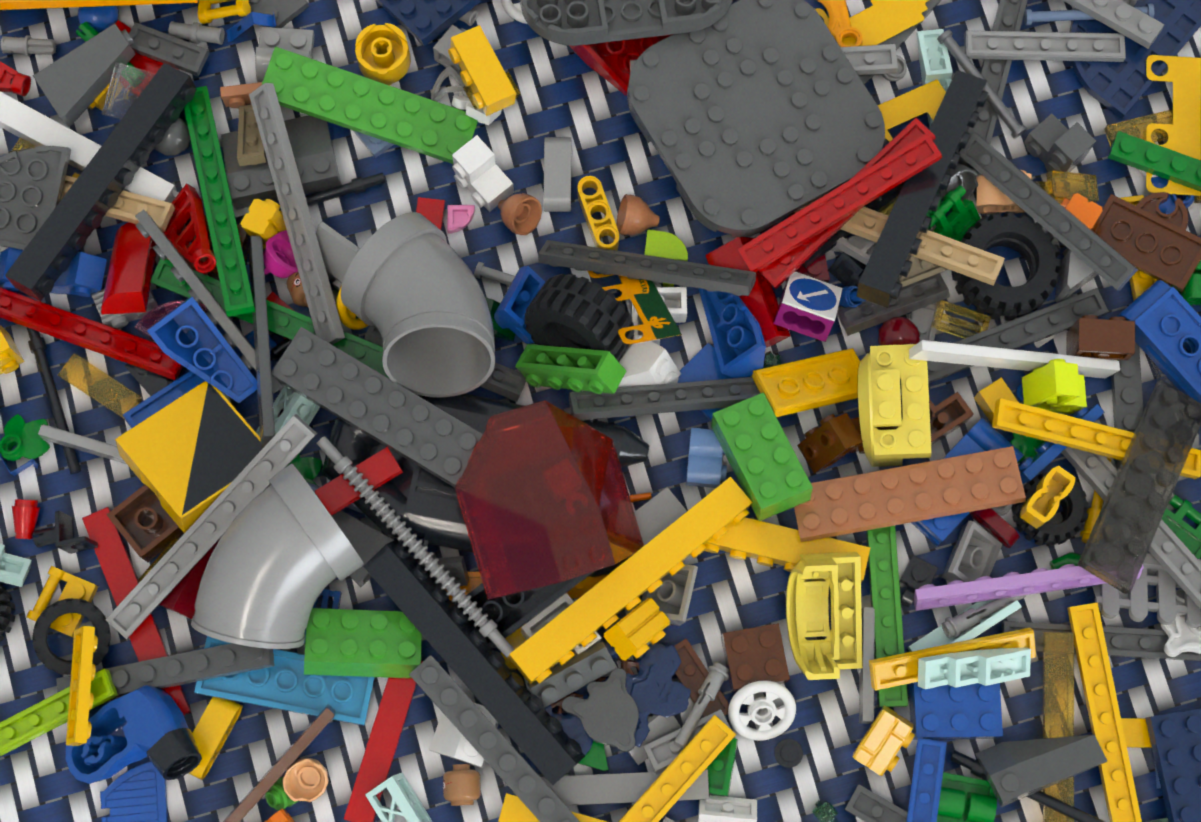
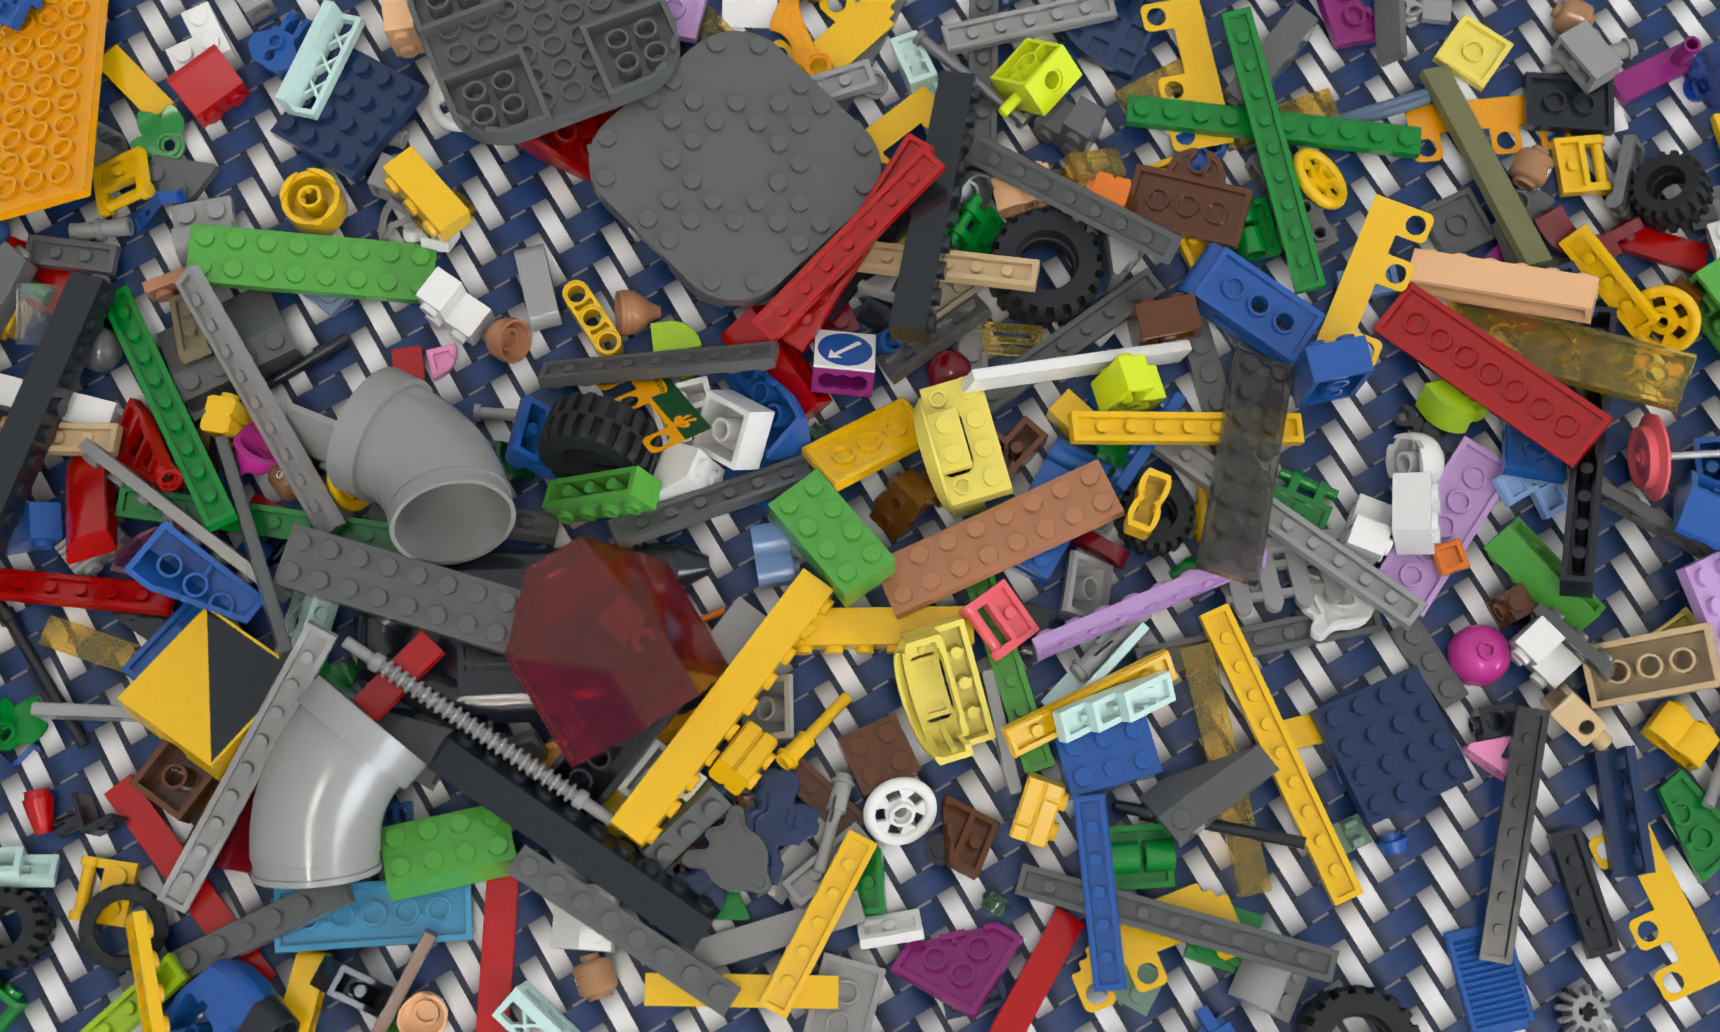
camera: 15 degrees left, 0 degrees up
none -> black brick [310,954,393,1018]
none -> white brick [692,390,775,470]
none -> yellow pin [775,692,852,771]
none -> reddish brown wing [941,795,1000,880]
none -> coral plate [959,579,1040,662]
none -> neon yellow piece [990,37,1082,117]

